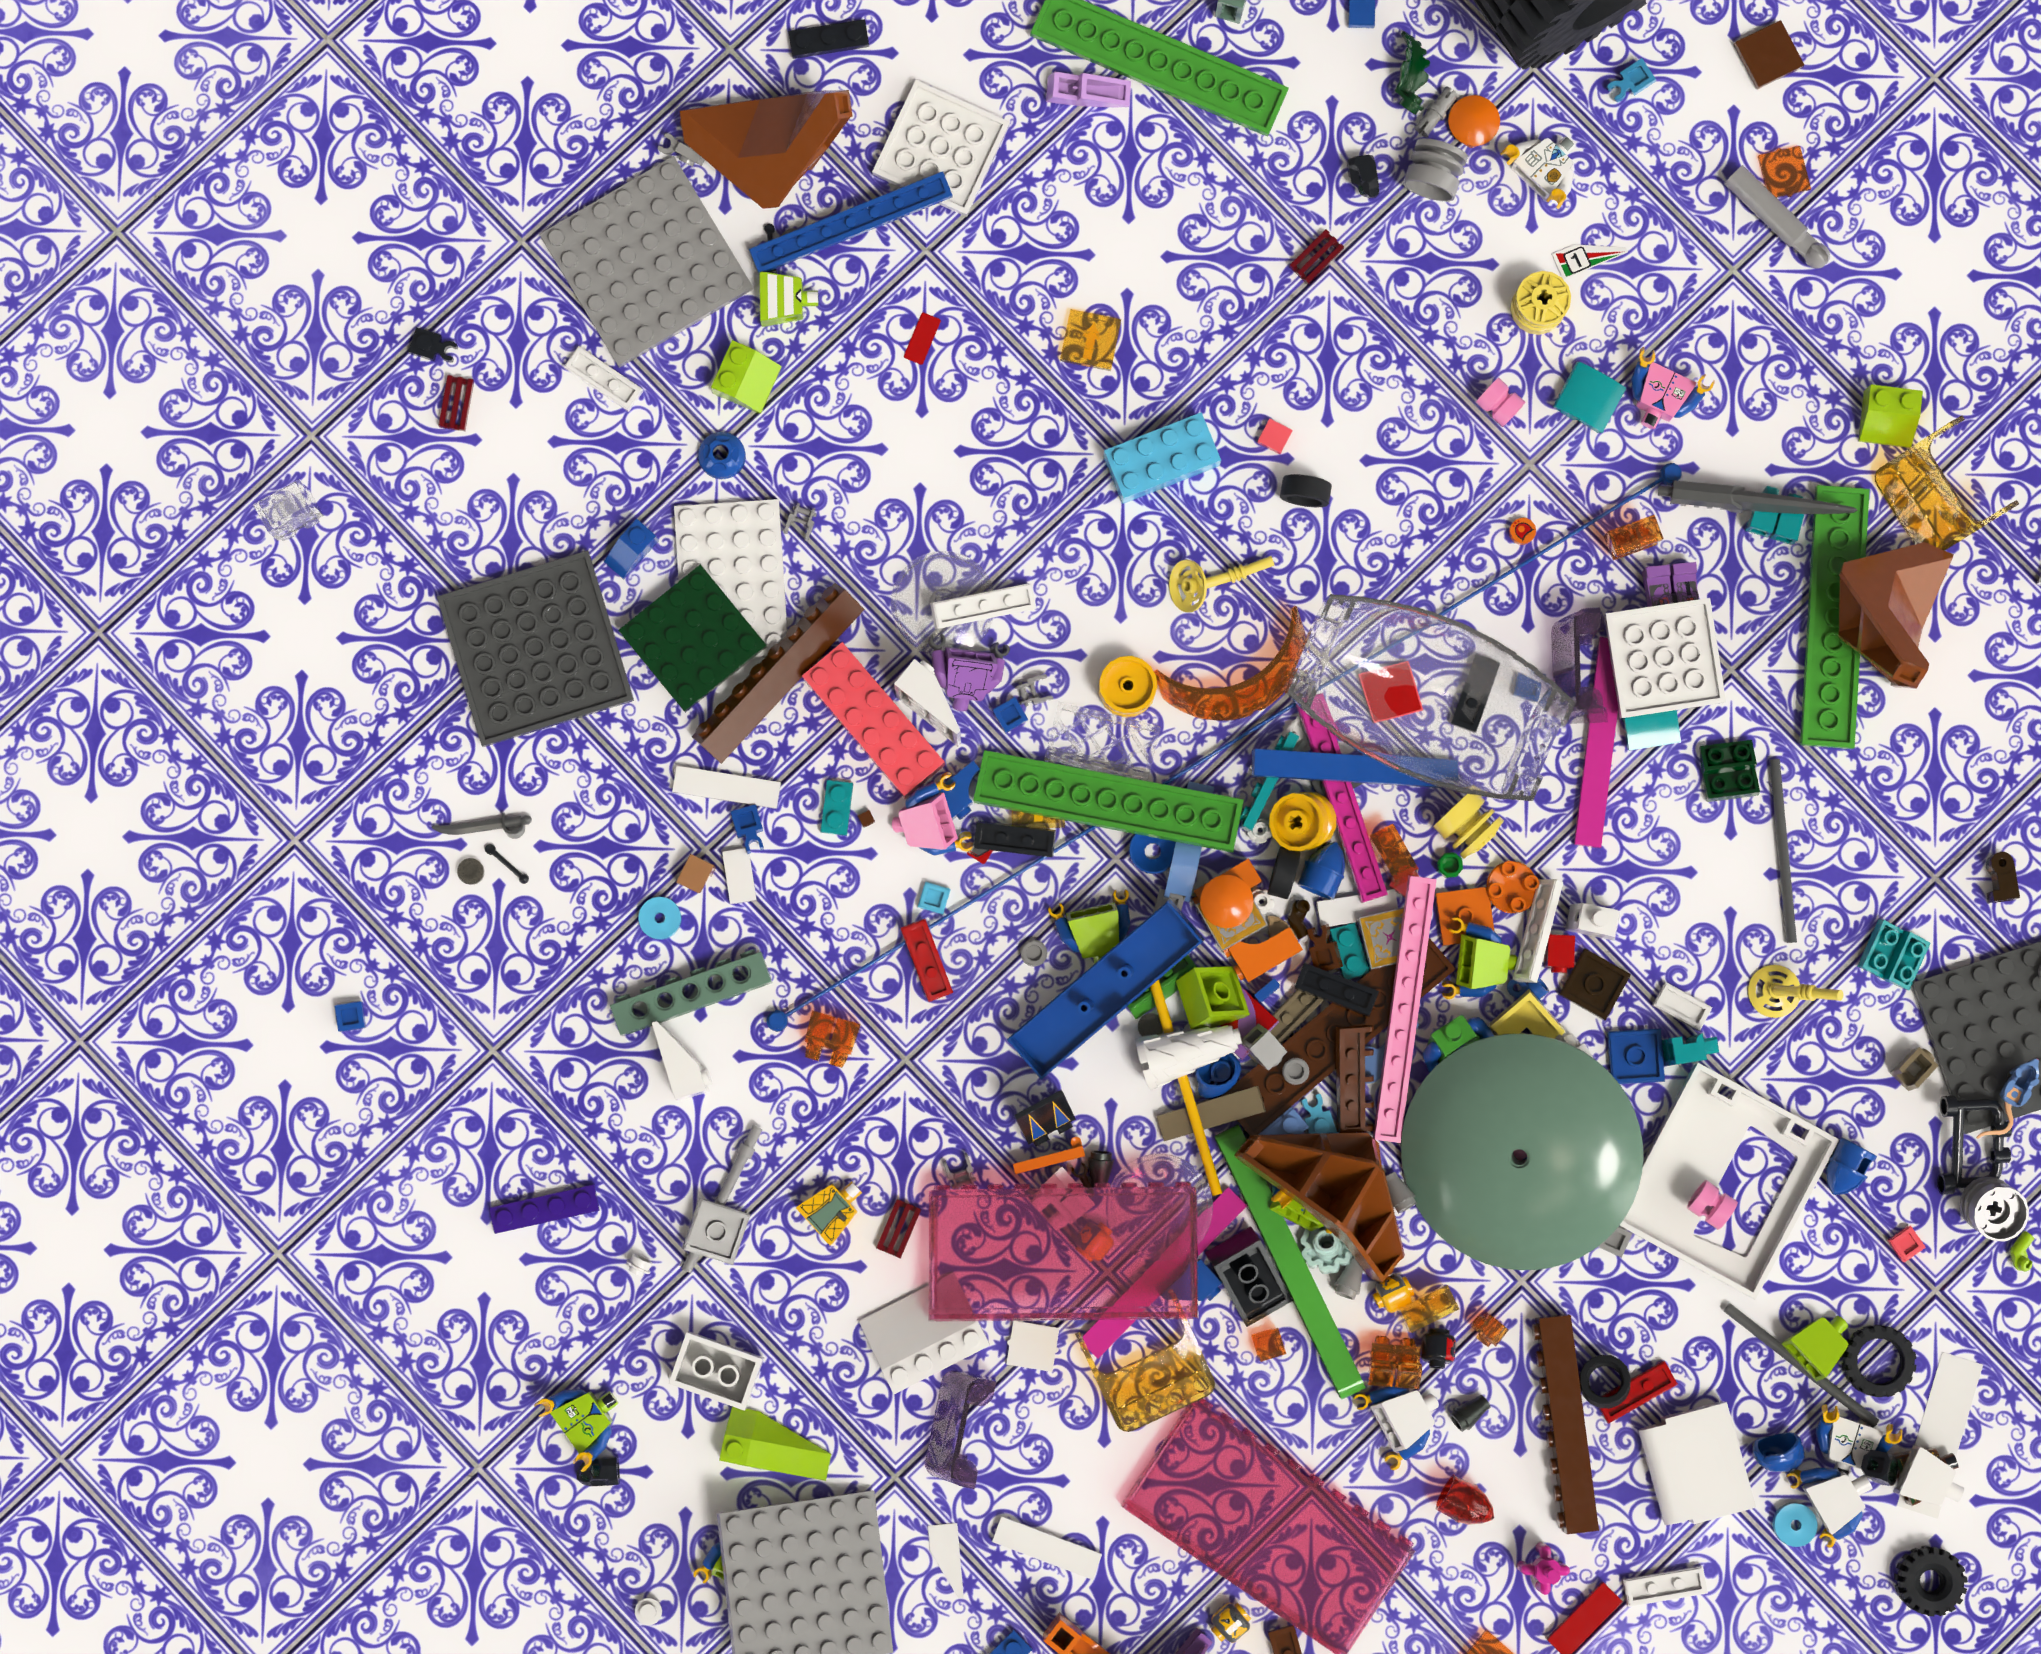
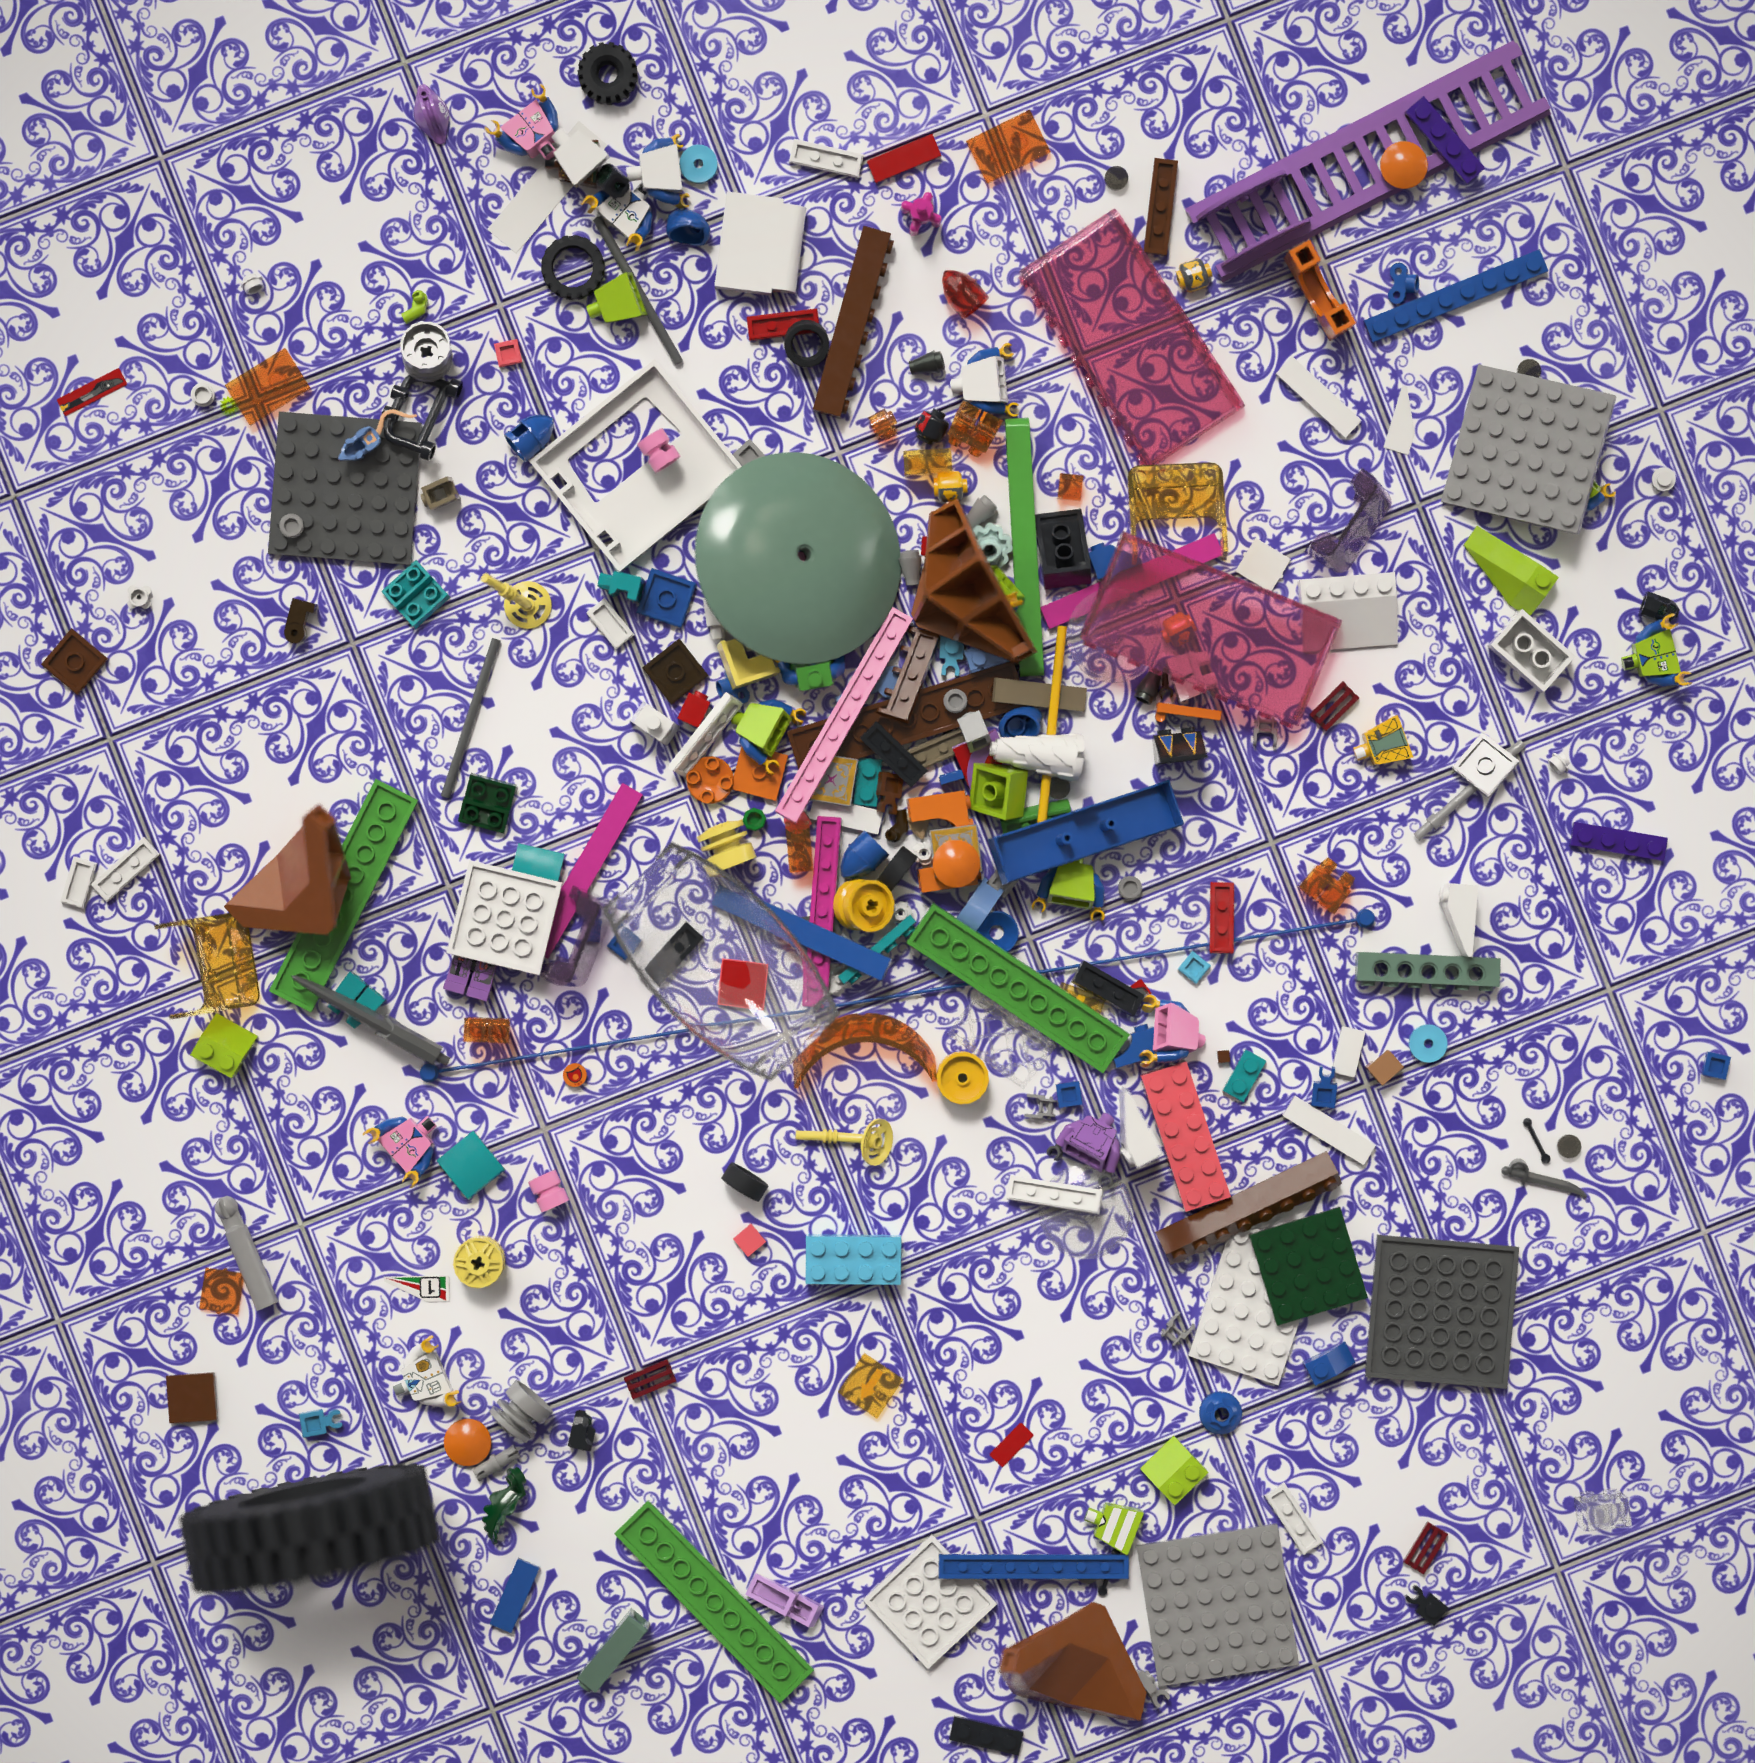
camera: 155 degrees left, 5 degrees up
none -> torso [484,84,559,160]

